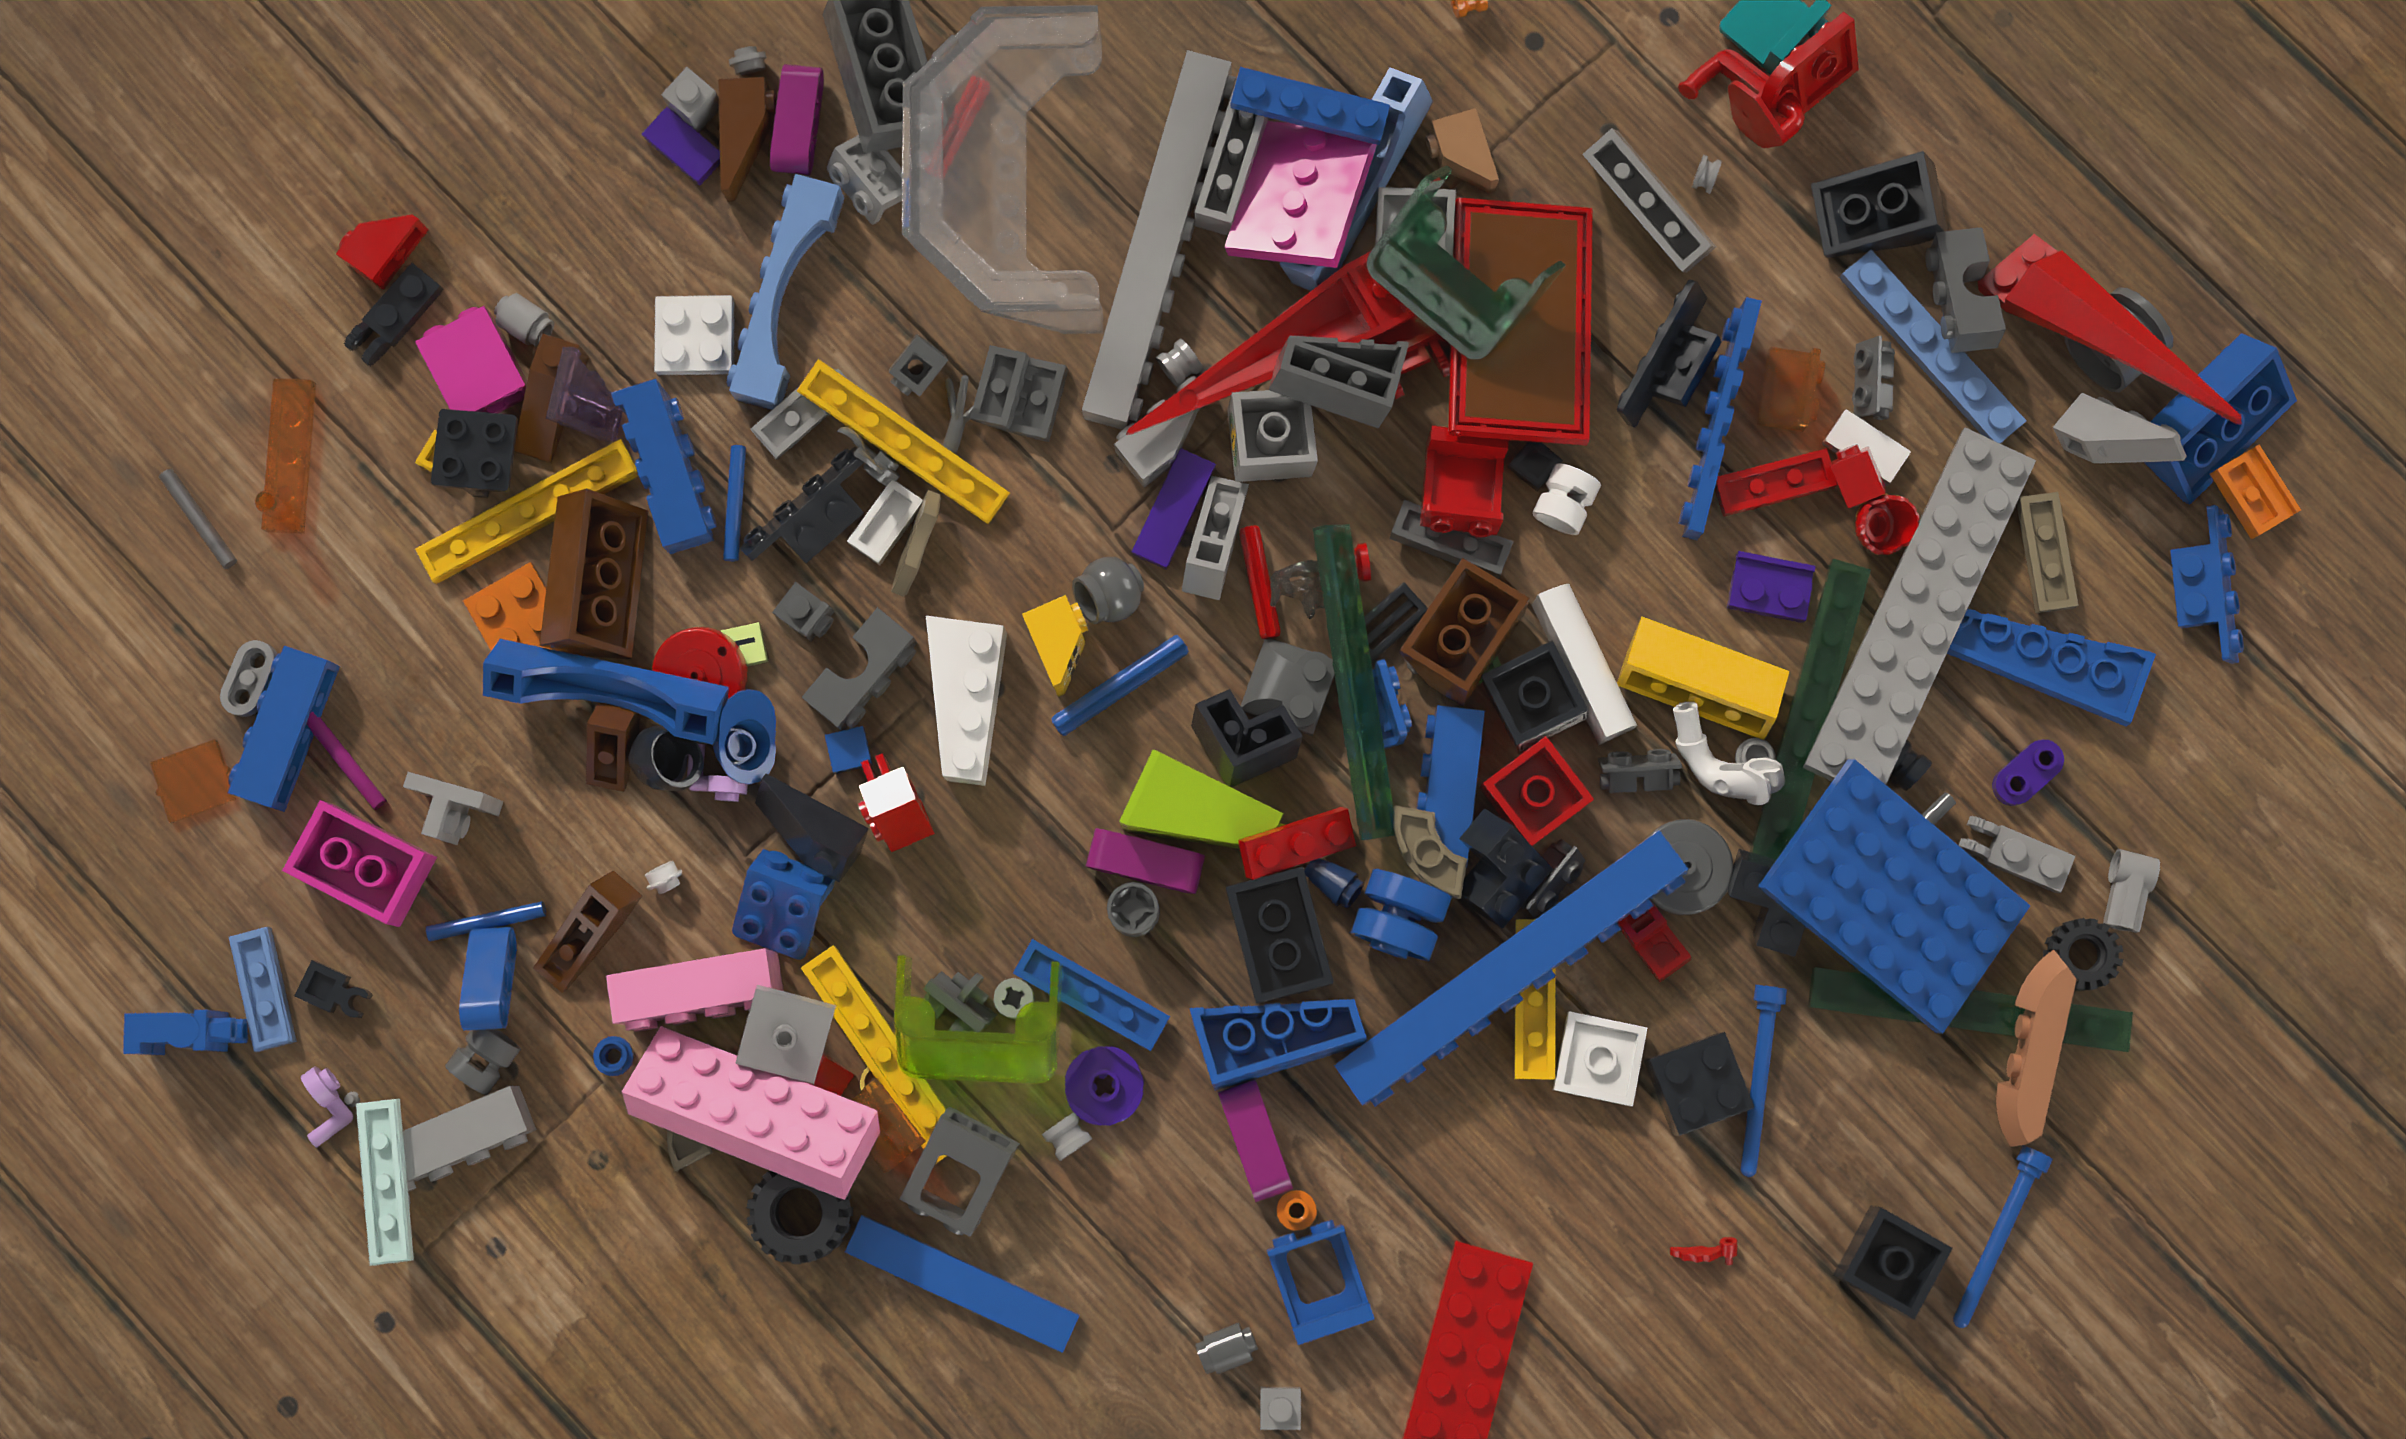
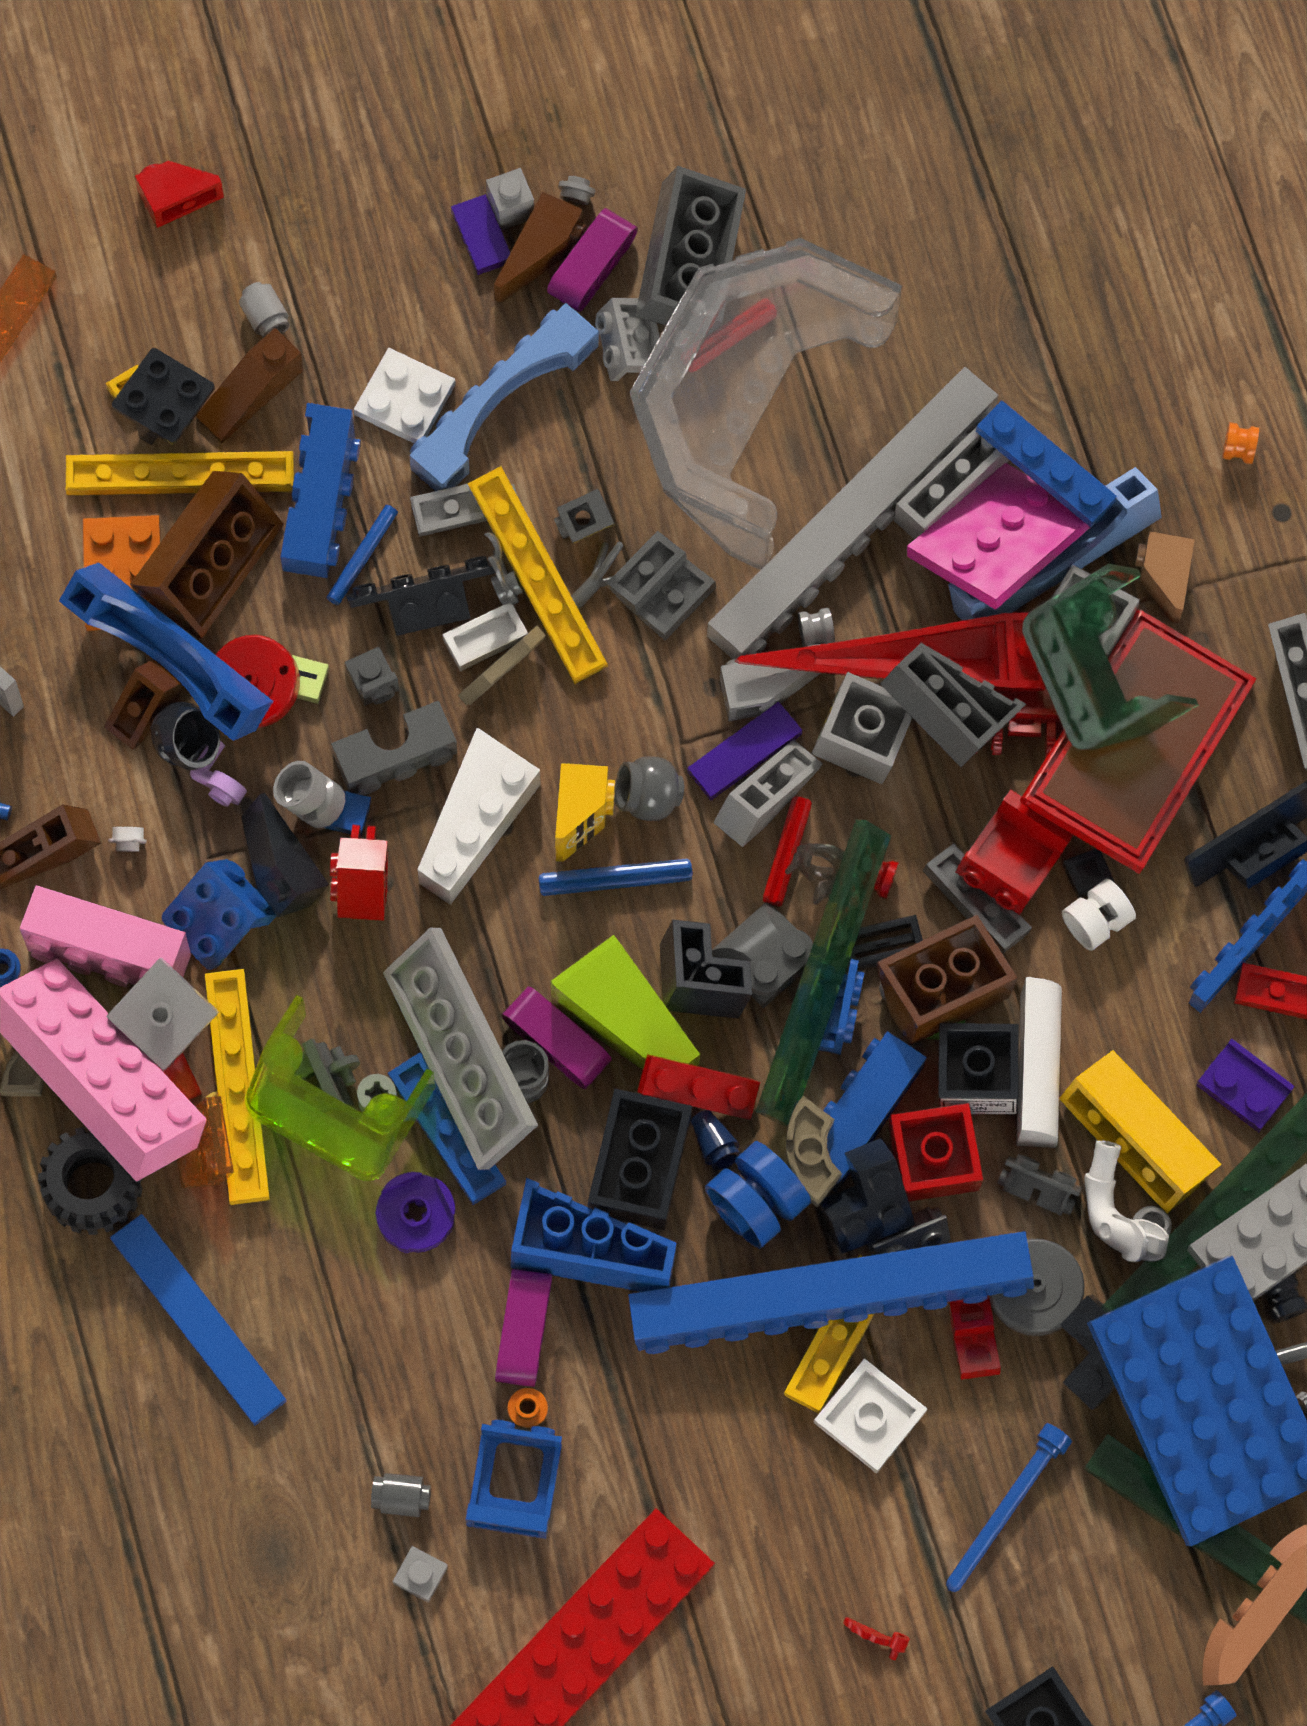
camera: 20 degrees right, 10 degrees down
black hinge [344,262,444,366] -> none
dark pink brick [415,306,527,413] -> none
clear purple wing [546,347,623,442] -> none
blue piece [713,689,776,784] -> none
dark grey window [900,1106,1020,1237] -> none
light grey wheel [1042,1113,1092,1161] -> none
black brick [1643,1032,1755,1136] -> none
none -> light grey wheel [273,761,345,828]
none -> light grey plate [383,928,538,1170]

